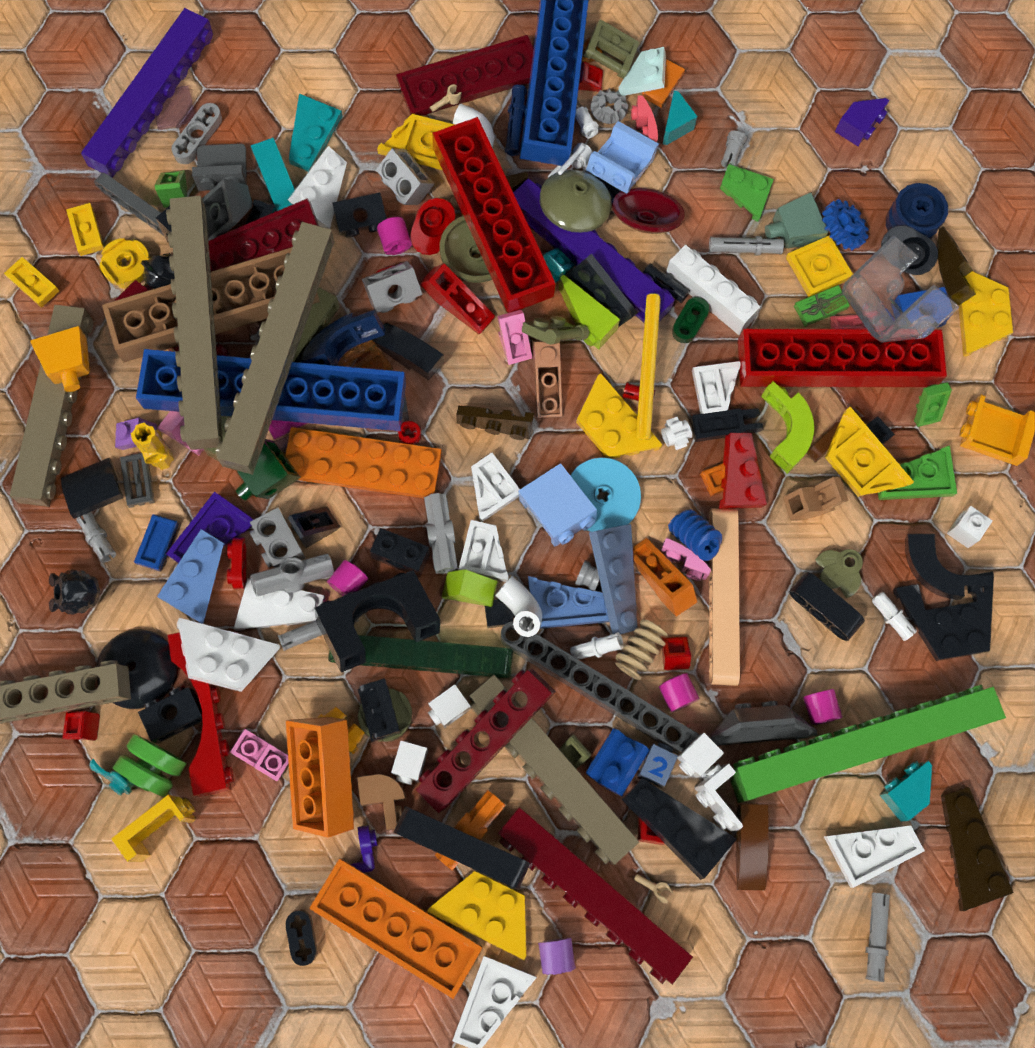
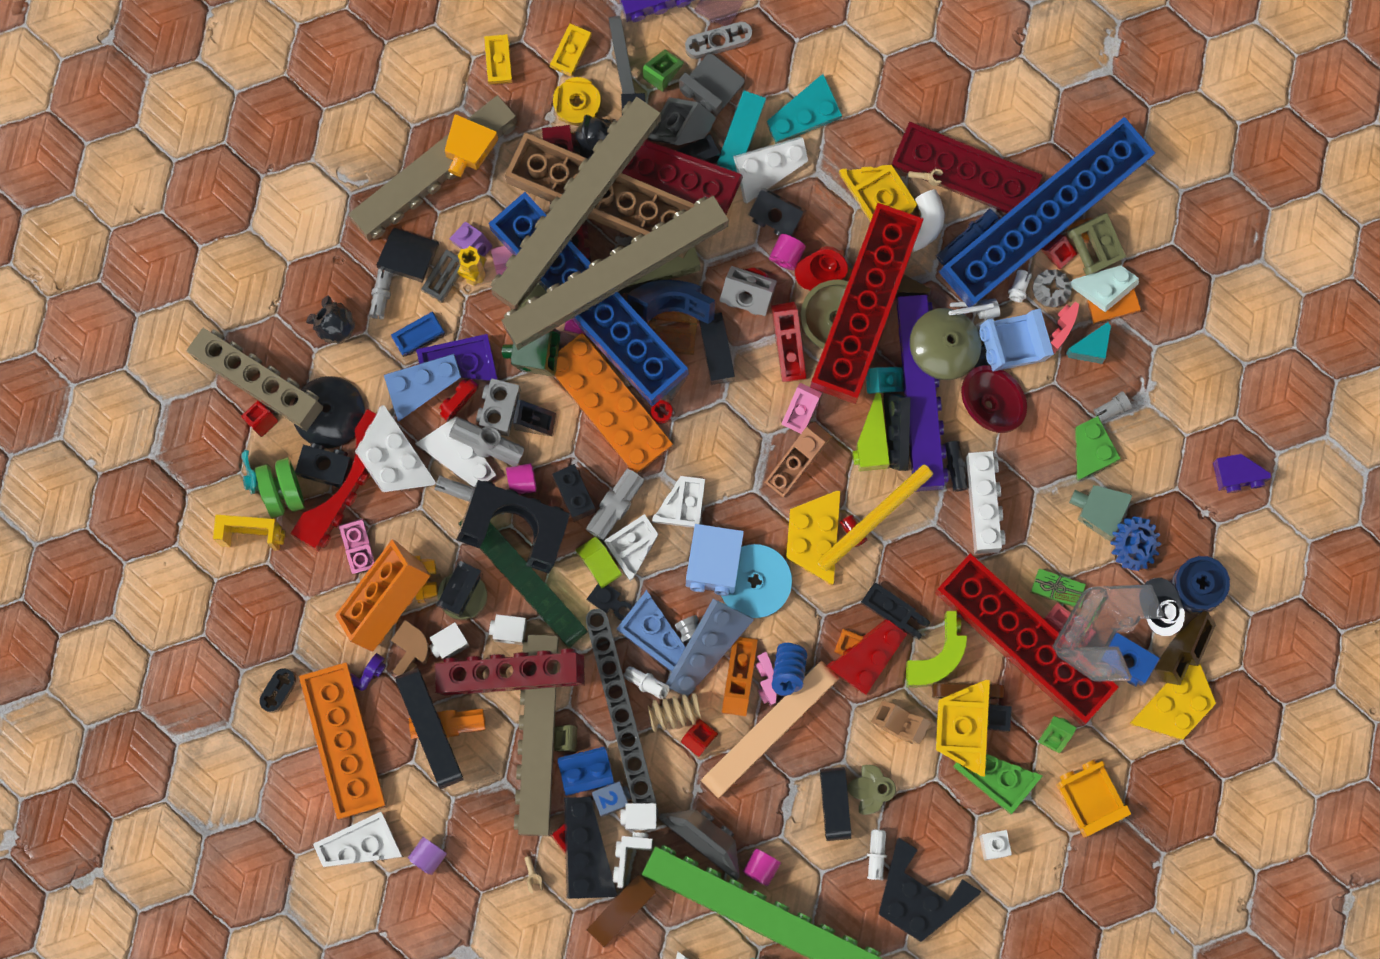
camera: 50 degrees right, 5 degrees up
light grey brick [376,148,434,205] -> none
yellow wing [427,871,526,960] -> none
dark brown wing [456,405,534,440] -> none
white cylinder [495,576,542,637] -> none
dark red brick [498,807,693,985] -> none
olive plate [522,316,589,345] -> none
dark pink piece [659,673,700,713] -> none
white gear [661,417,692,450] -> none
dark green plate [672,297,709,343] -> none
white wing [692,361,741,414] -> none
light grey pin [709,236,784,256] -> none
yellow plate [786,235,853,297] -> none
black arch [905,534,992,600] -> none

